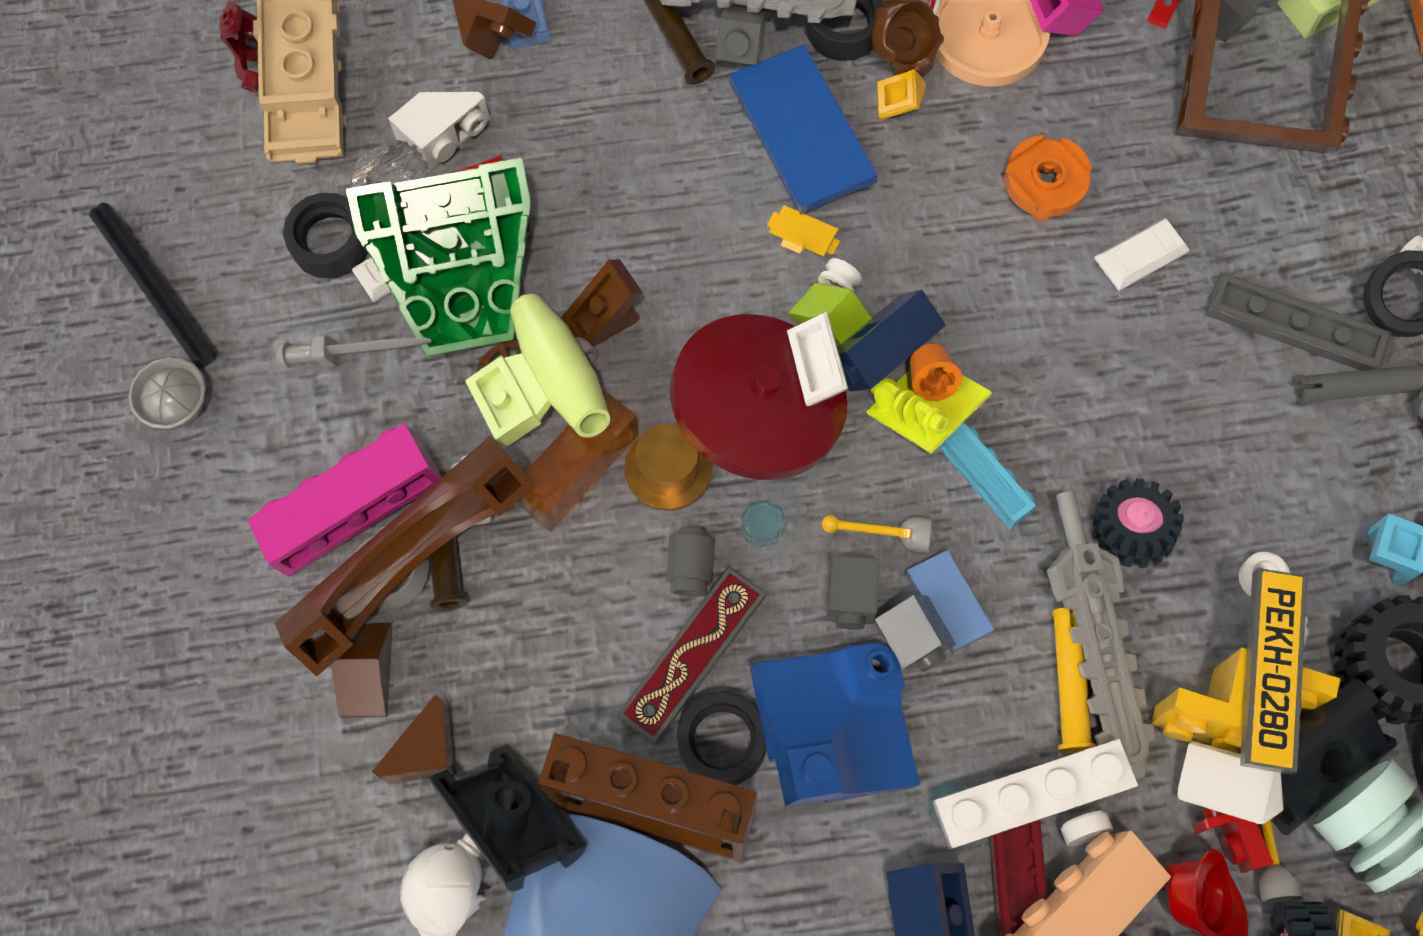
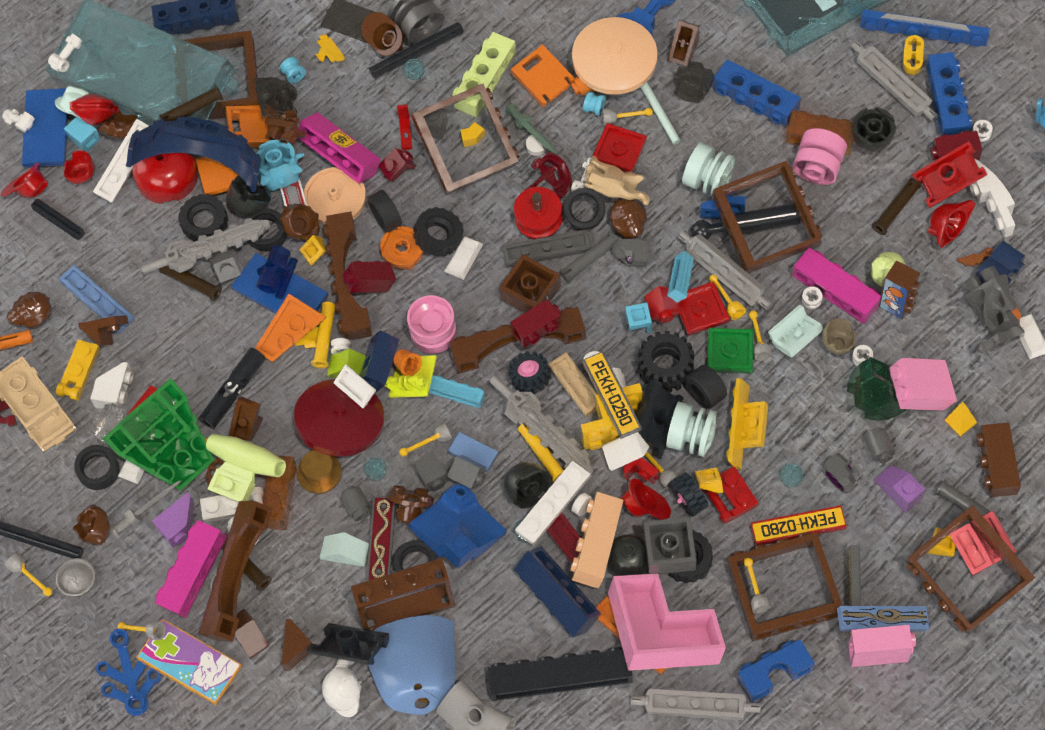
camera: 30 degrees left, 5 degrees down
none -> hinge [5,552,52,596]
none -> yellow plate [56,340,100,401]
none -> reddish brown hair [73,504,110,545]
none -> blue plant [96,629,162,716]
none -> light grey hinge [117,621,166,640]
none -> tile [136,619,242,705]
none -> medium lavender slope [152,492,194,548]
none -> black piece [198,347,266,429]
none -> white plate [200,487,265,523]
none -> orange wing [255,294,327,362]
none -> clear blue pin [256,245,298,299]
none -> yellow pin [311,302,336,369]
none -> light aqua slope [320,532,369,567]
none -> reddish brown arch [323,211,372,340]
none -> dark red brick [343,261,396,293]
none -> black tyre [367,189,402,233]
none -> dark red bracket [378,148,417,182]
none -> reddish brown plate [388,485,434,524]
none -> bright pink wheel [407,295,457,354]
none -> black tyre [413,207,464,257]
none -> reddish brown arch [449,307,586,374]
none -> yellow piece [460,122,486,148]
none -> reddish brown brick [499,254,561,313]
none -> pearl dark grey cylinder [504,462,550,509]
none -> sand green sword [505,104,558,154]
none -> dark red brick [510,299,562,348]
none -> red wheel [514,187,562,239]
none -> dark red helmet [523,153,572,199]
none -> white tile [526,135,547,156]
none -> tan plate [548,352,597,418]

